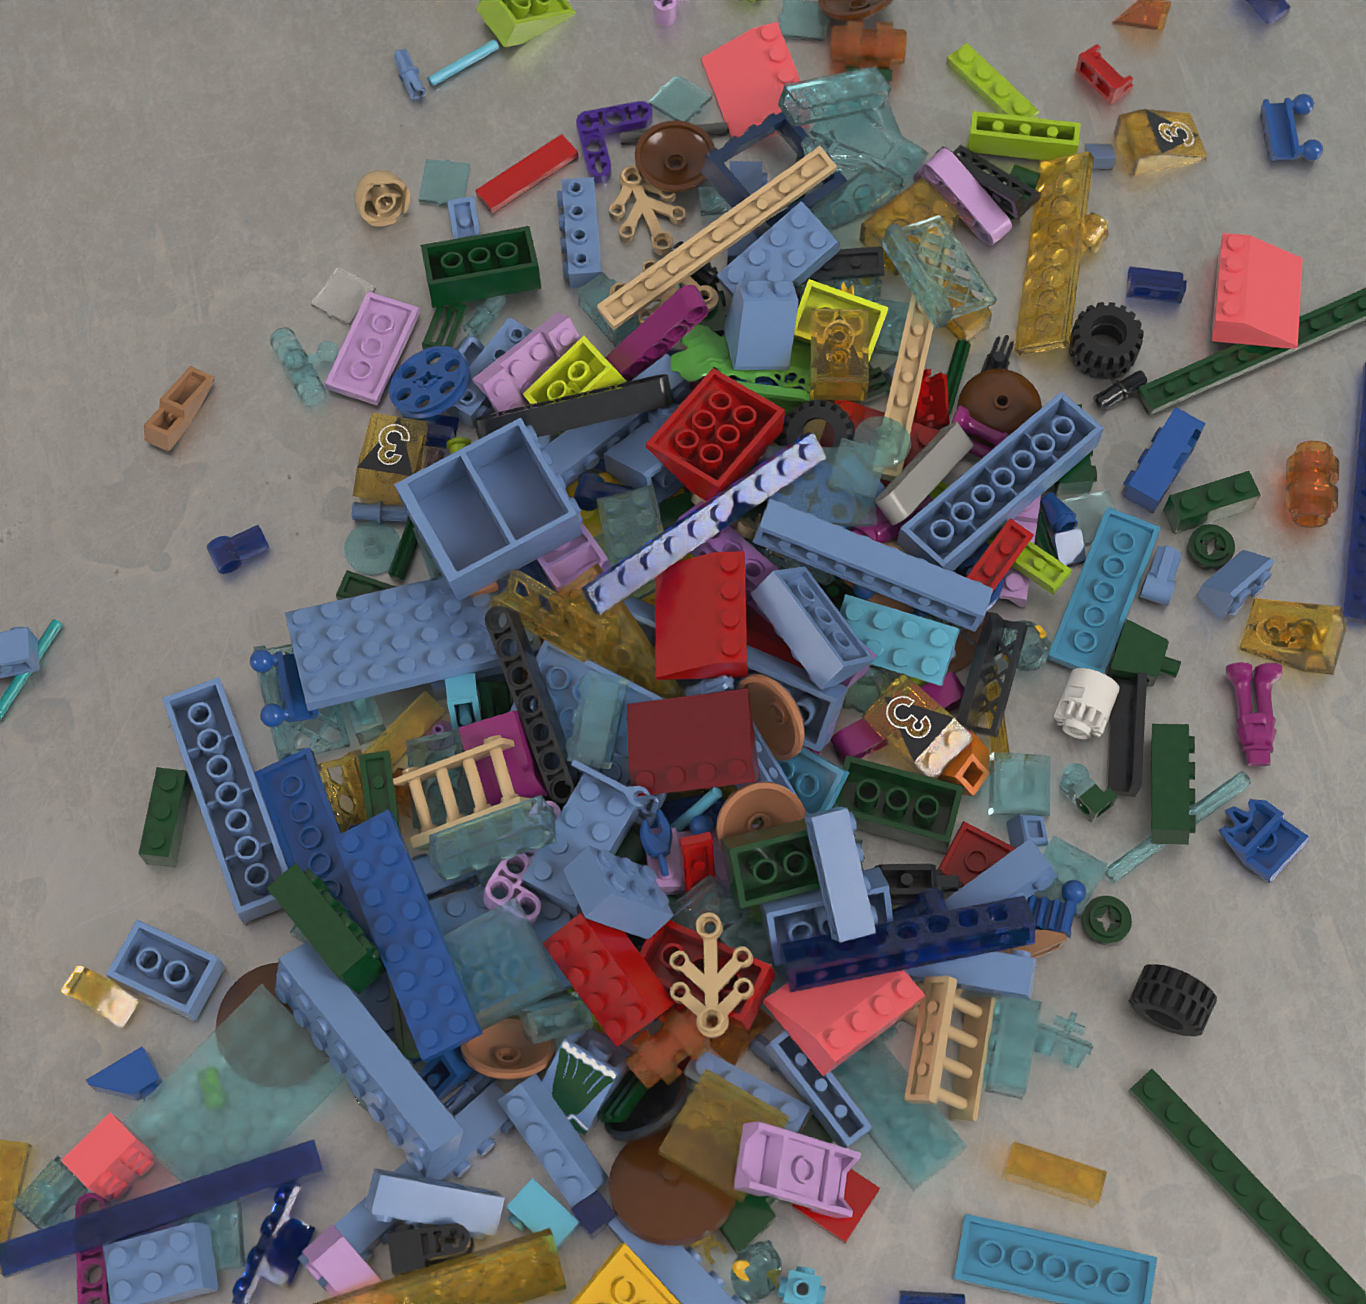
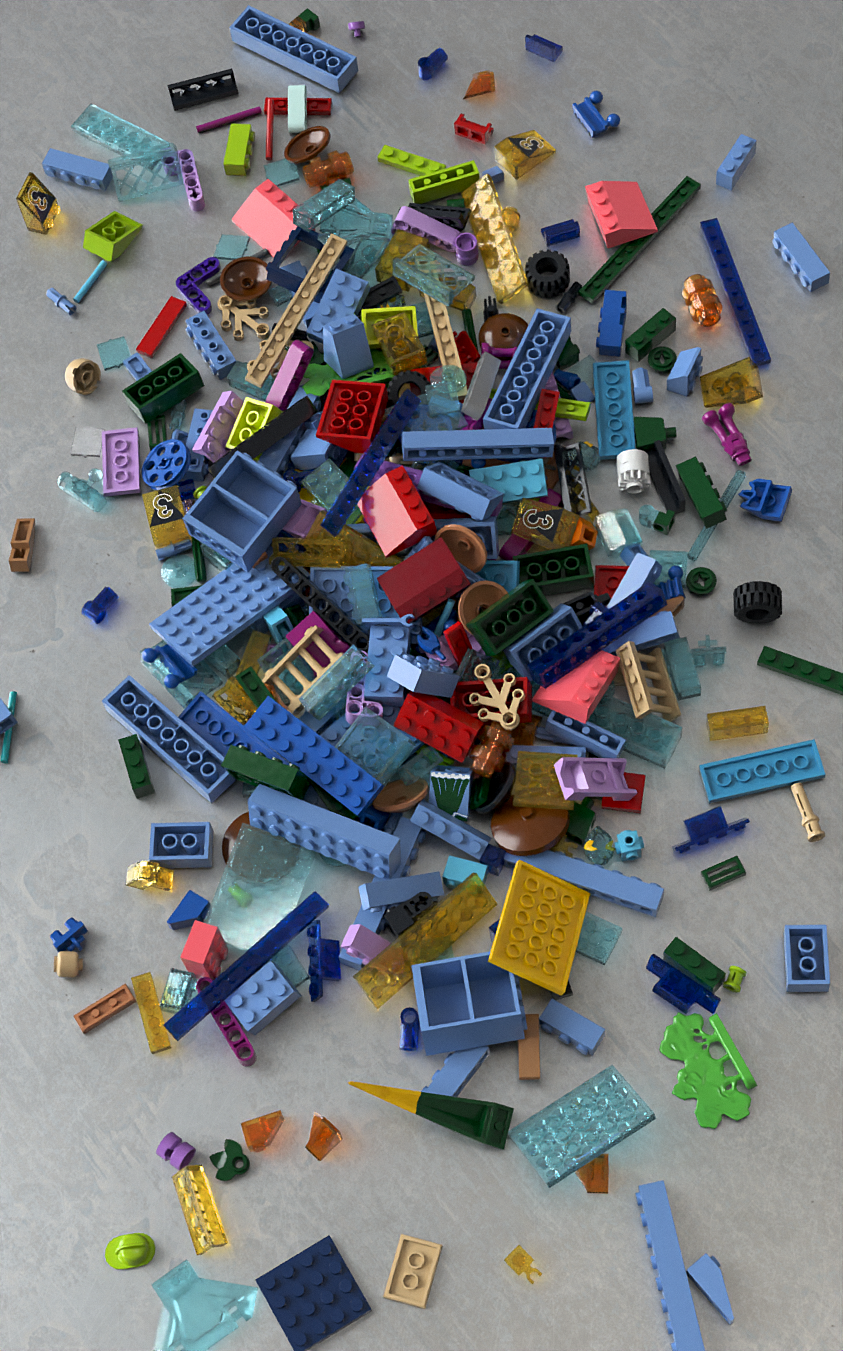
camera: 15 degrees left, 5 degrees down
medium blue brick [804,806,878,942] -> none
none -> medium lavender wheel [454,232,479,266]

